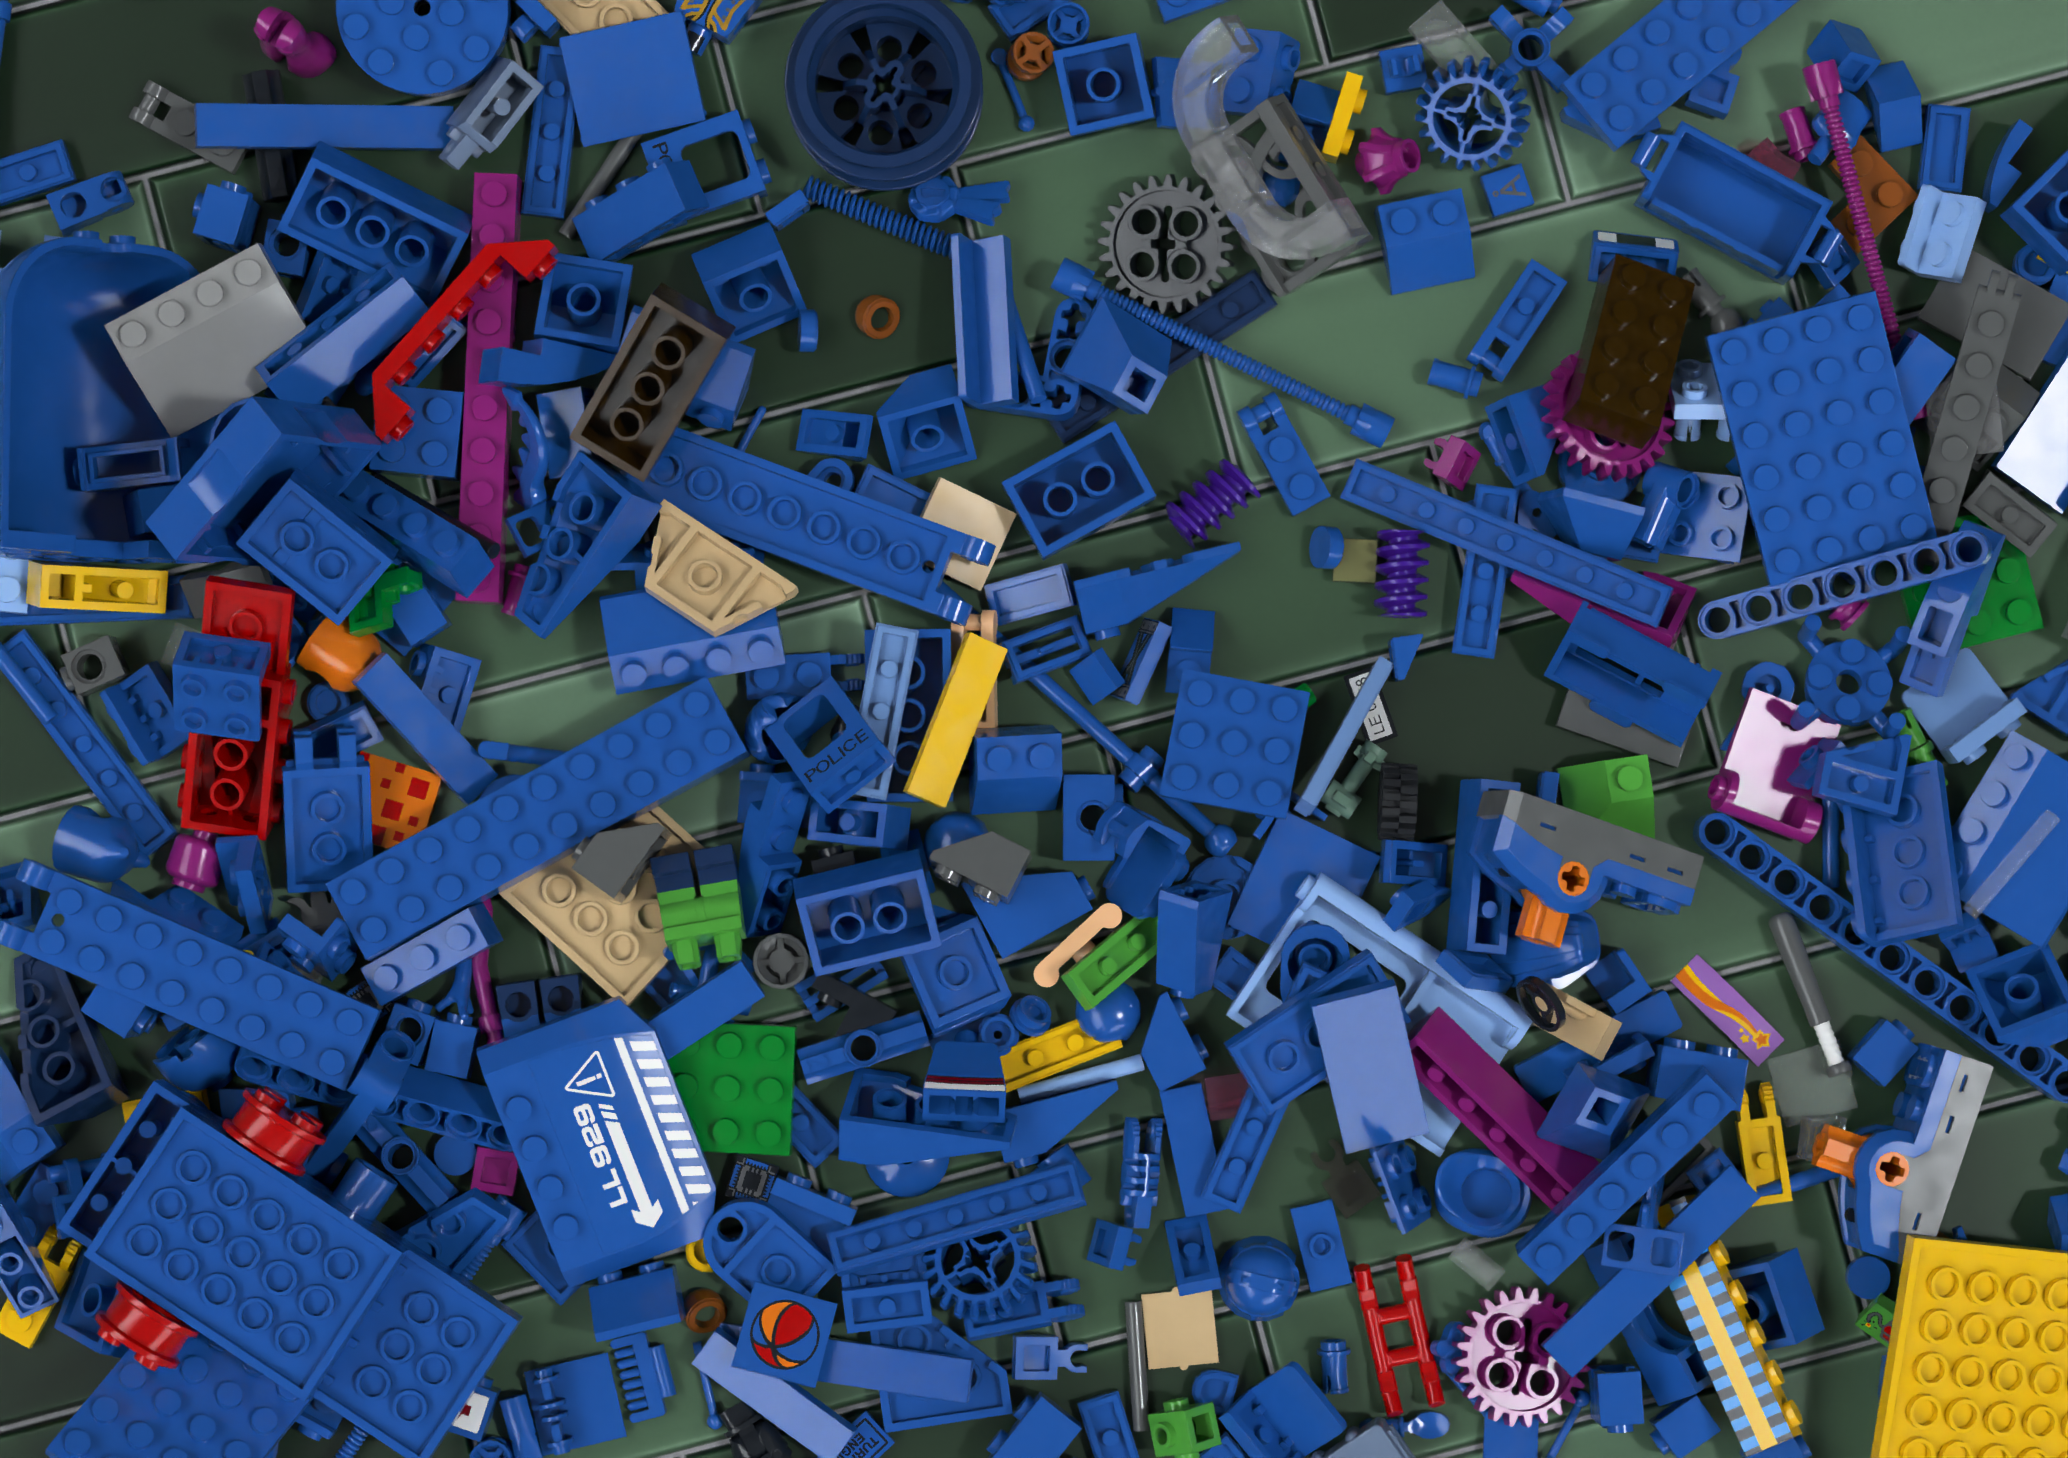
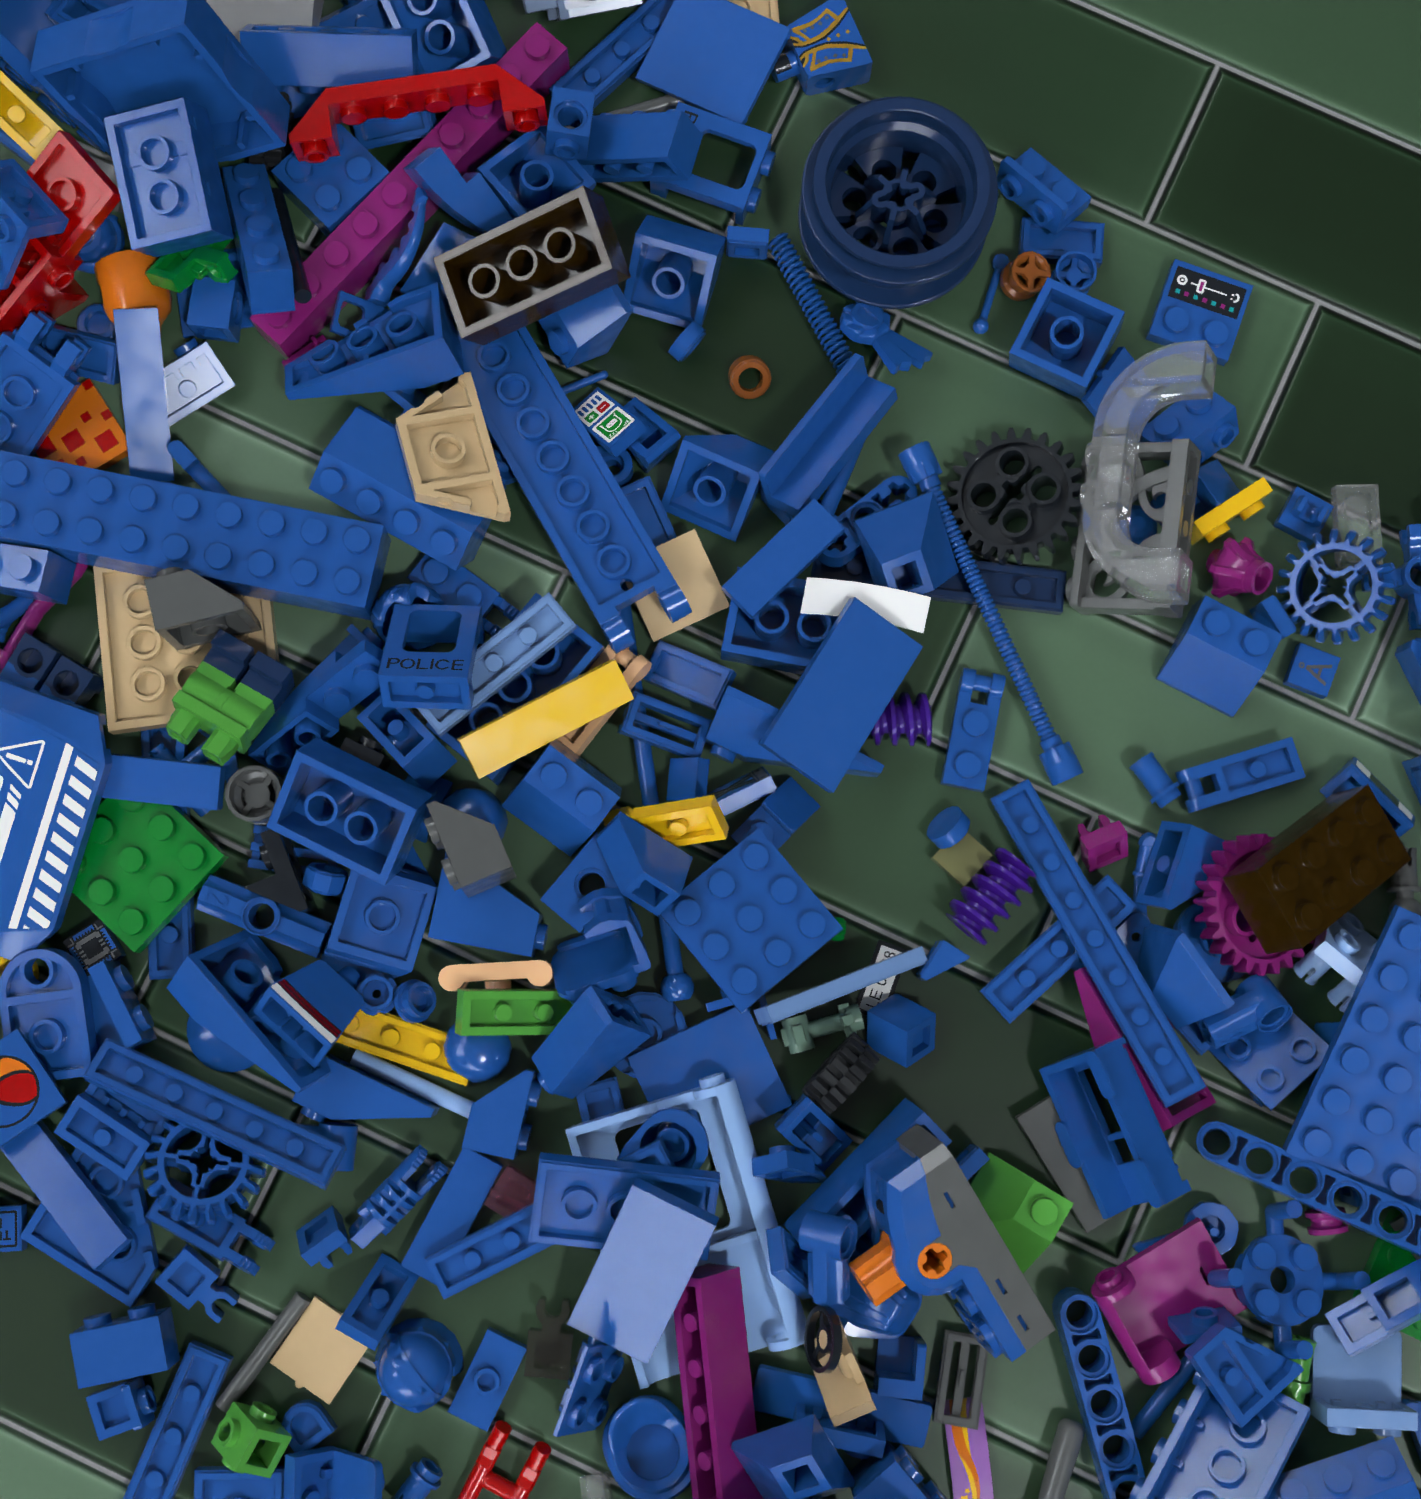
camera: 40 degrees right, 5 degrees down
none -> blue tile [302,862,348,896]
none -> blue brick [545,86,595,161]
none -> tile [574,387,647,458]
none -> blue slope [596,811,693,916]
none -> yellow hinge [603,795,729,847]
none -> blue tile [722,498,845,620]
none -> blue tile [759,597,923,793]
none -> blue piece [798,1209,858,1307]
none -> white sticker [800,577,931,633]
none -> blue panel [867,994,936,1068]
none -> dark grey tile [932,1329,988,1430]
none -> blue tile [1249,595,1296,640]

